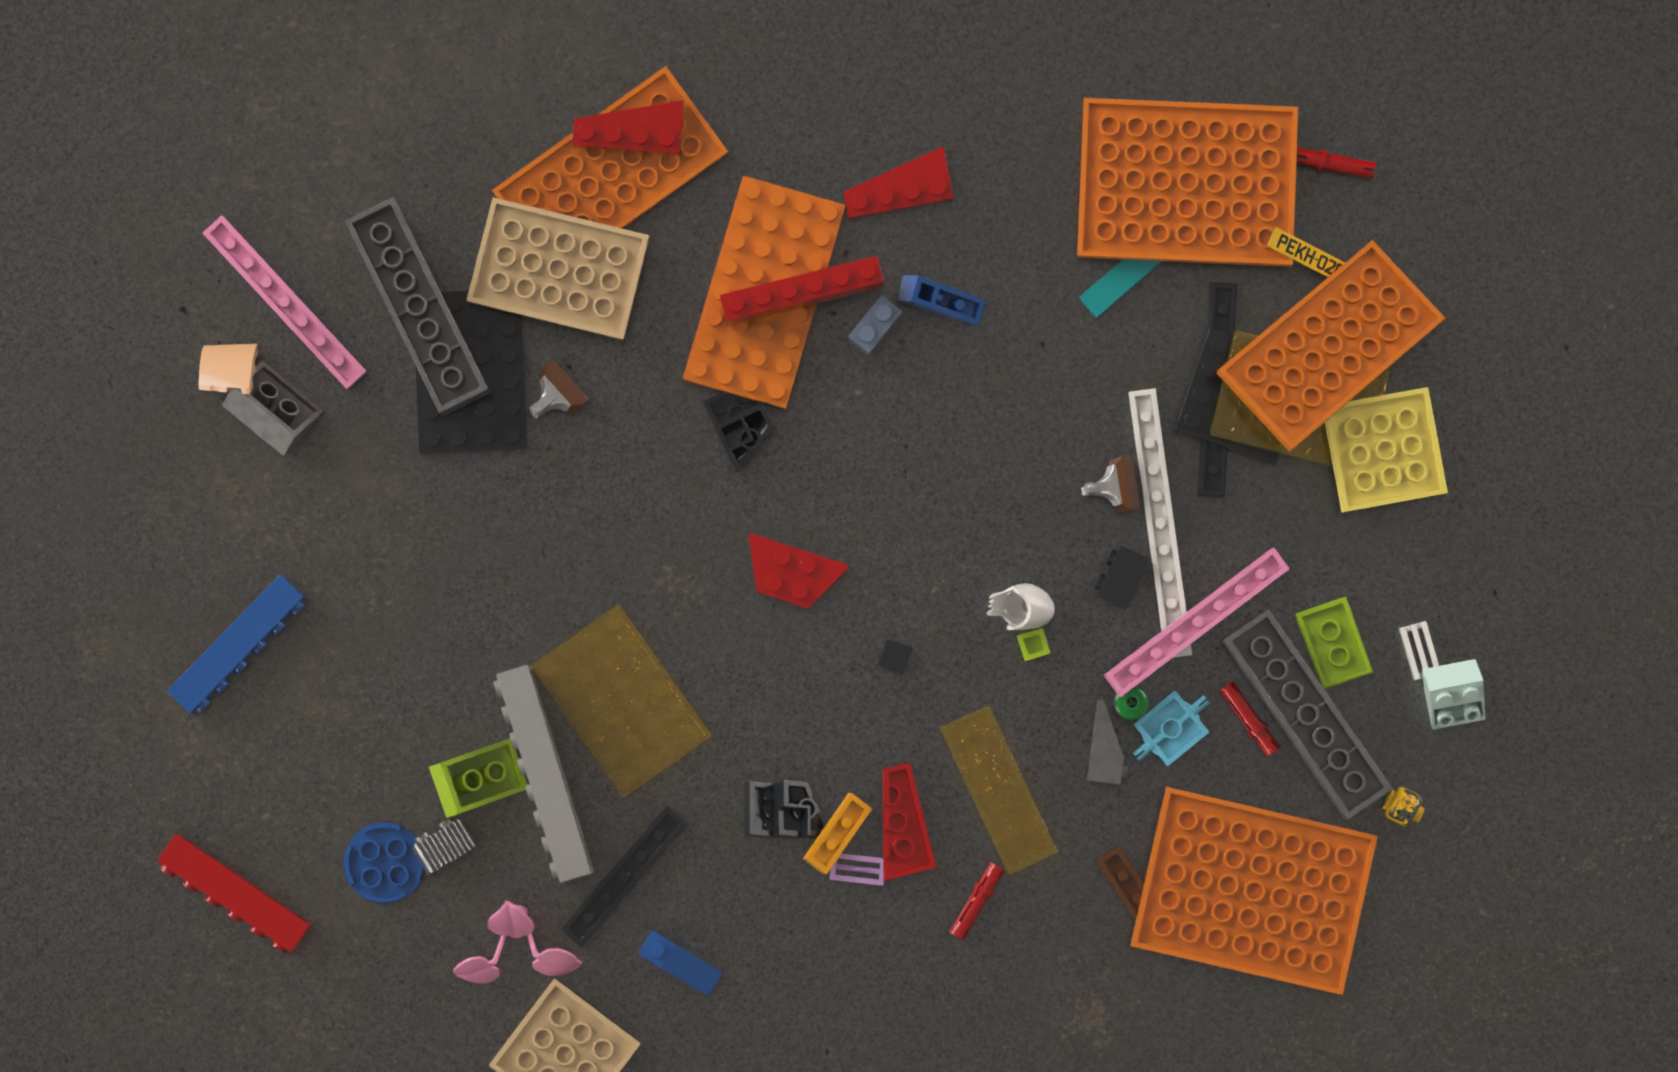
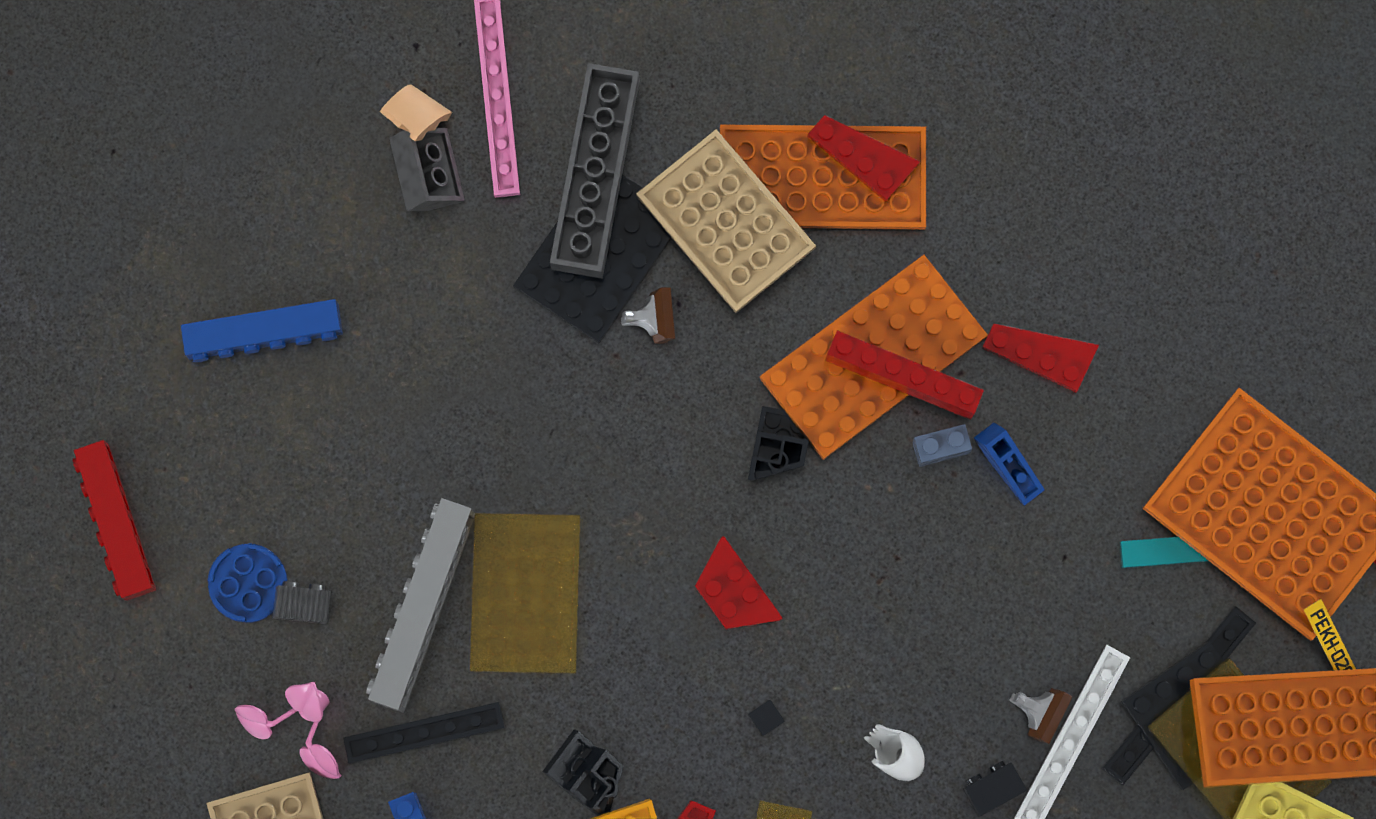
camera: 35 degrees right, 5 degrees down
lime slope [429,738,528,818] -> none
lime plate [1017,628,1051,662] -> none

